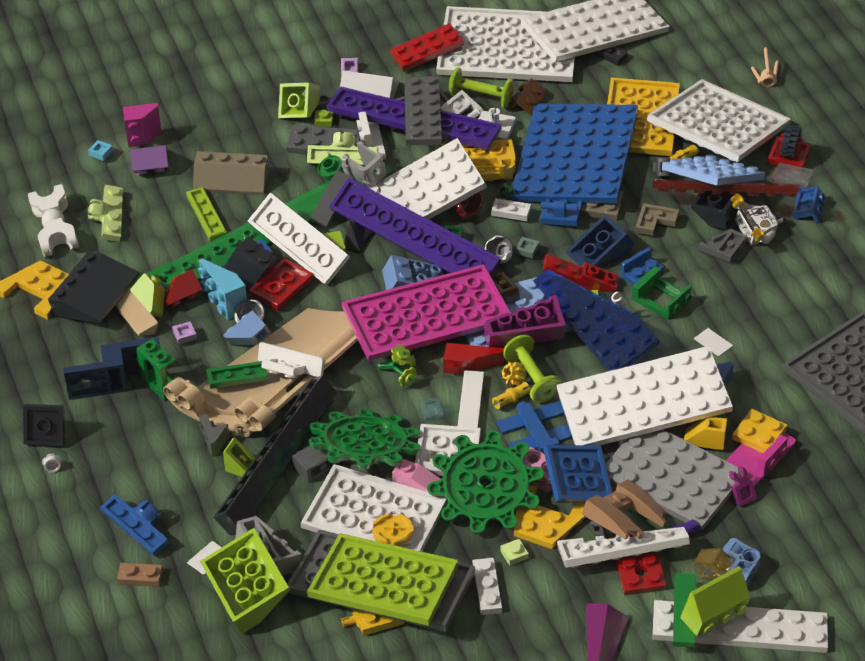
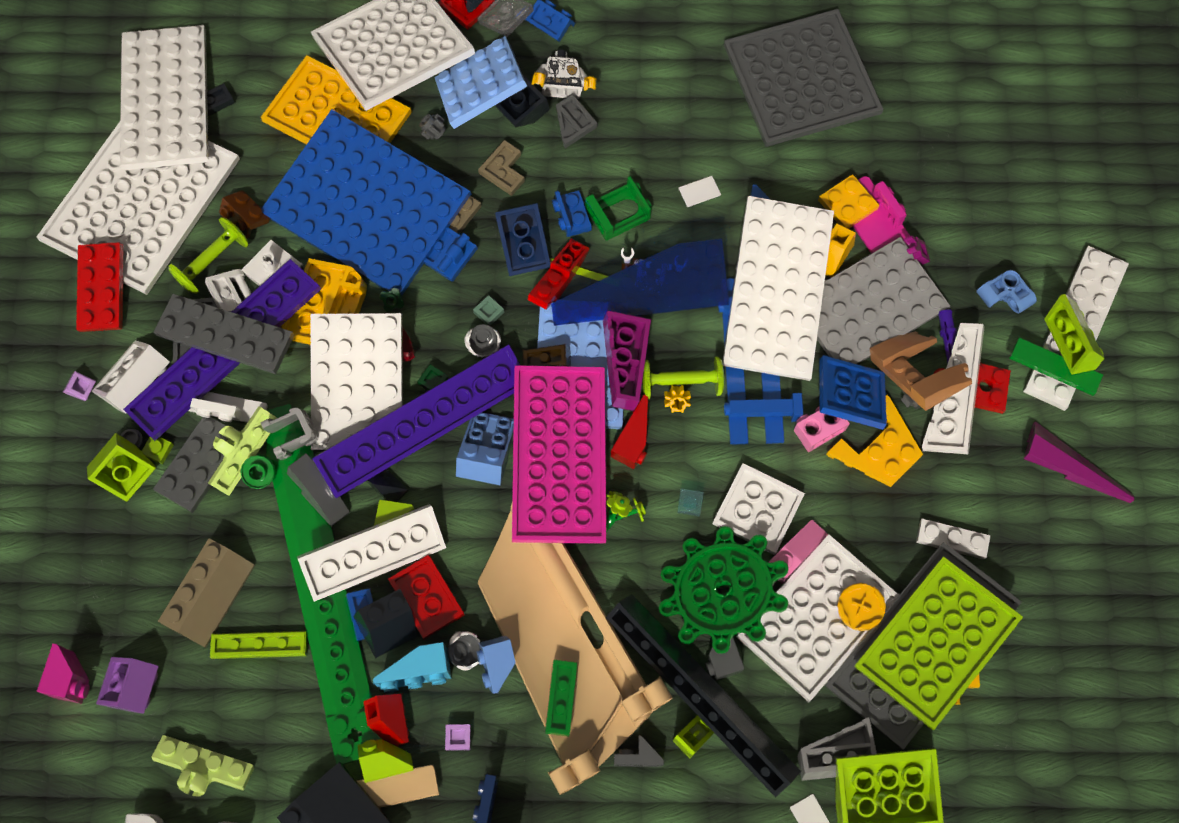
camera: 70 degrees left, 25 degrees up
medium azure plate [88,140,113,161] -> none
green panel [136,339,176,401] -> none
white bracket [258,342,325,378] -> none
green plate [427,430,544,534] -> none
white tile [458,371,484,428] -> none
white plate [491,198,531,221] -> none
yellow pin [492,382,531,409] -> none
yellowish green plate [500,539,529,566] -> none
clear red plate [652,179,801,197] -> none
yellow pin [669,144,699,160] -> none
clear yellow brick [693,548,731,579] -> none

